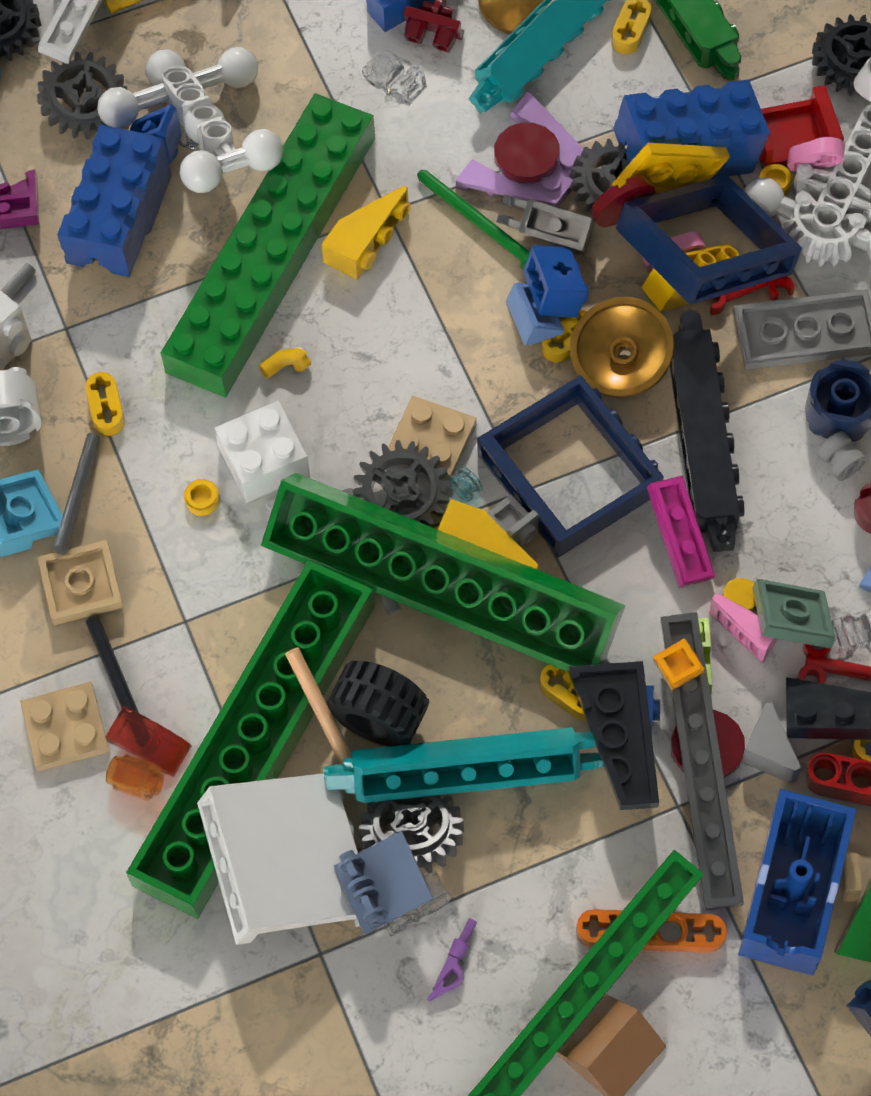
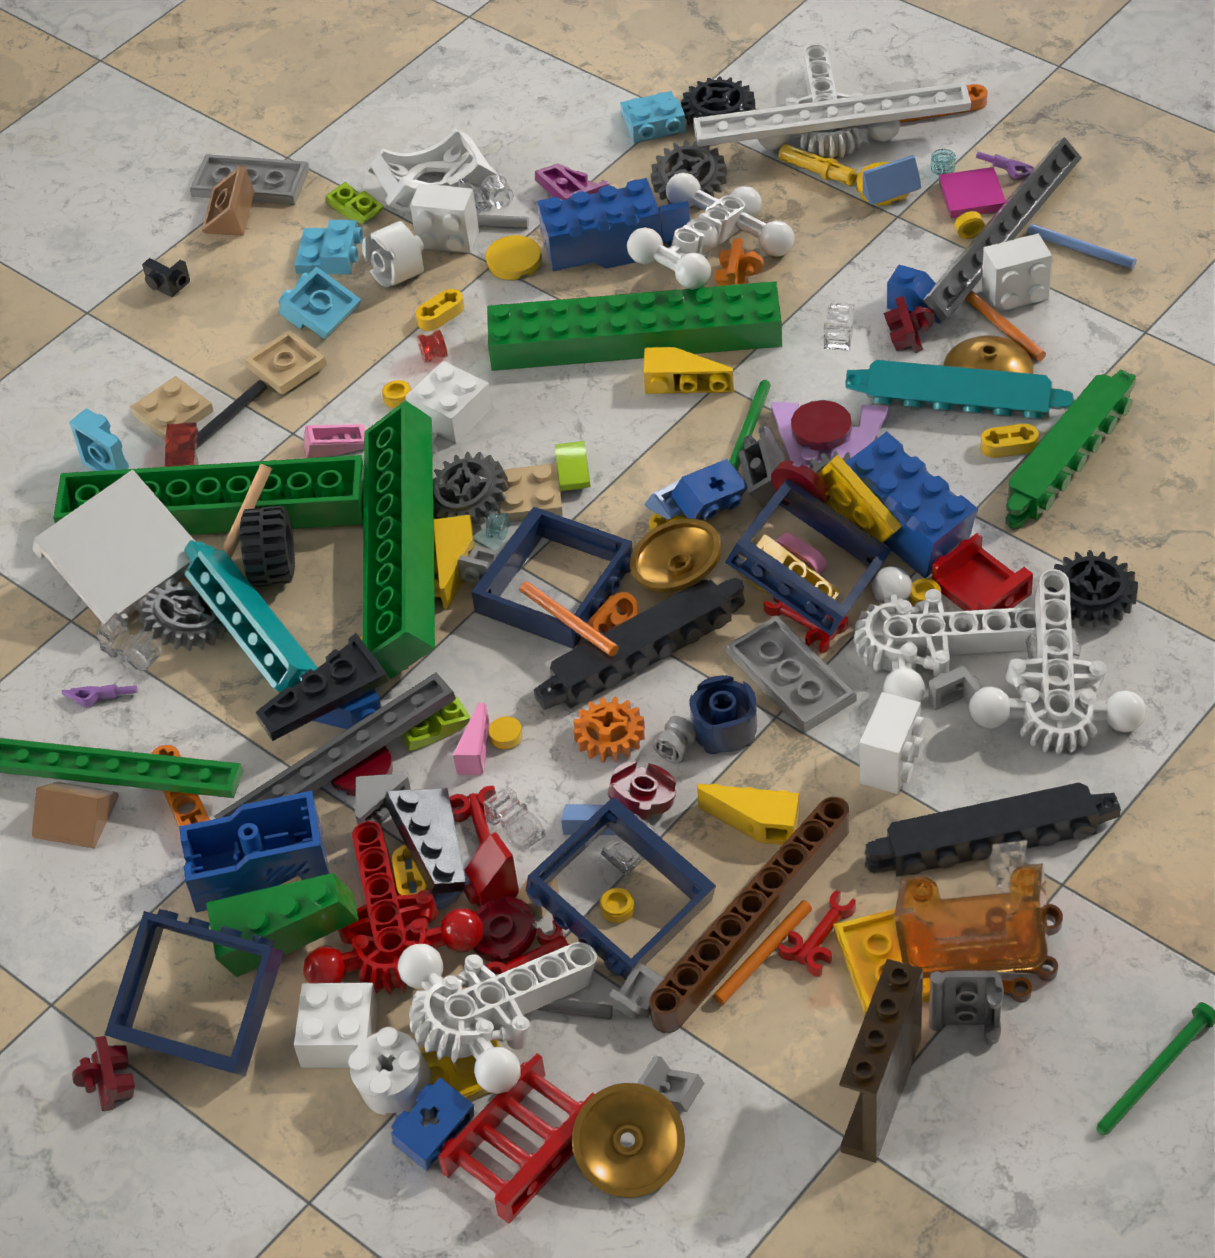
camera: 65 degrees right, 15 degrees down
dark grey bar [53,433,100,555] -> none
clear orange brick [106,755,164,801] -> none
yellow arm [258,348,311,379] -> none
sand blue hinge [334,831,433,935] -> none
dark pink tile [647,475,715,588] -> none
light orange tile [653,638,704,691] -> none
sand green tile [752,579,836,648] -> none
bright pink beam [787,137,845,172] -> none
none -> medium azure plate [69,408,129,471]
none -> bright pink slope [303,424,365,458]
none -> clear red wheel [417,329,448,363]
none -> yellow tile [485,235,542,280]
none -> orange bar [519,581,619,657]
none -> lime slope [555,441,591,491]
none -> orange gear [573,697,645,763]
none -> orange plate [587,592,639,634]
none -> orange hips [715,238,764,286]

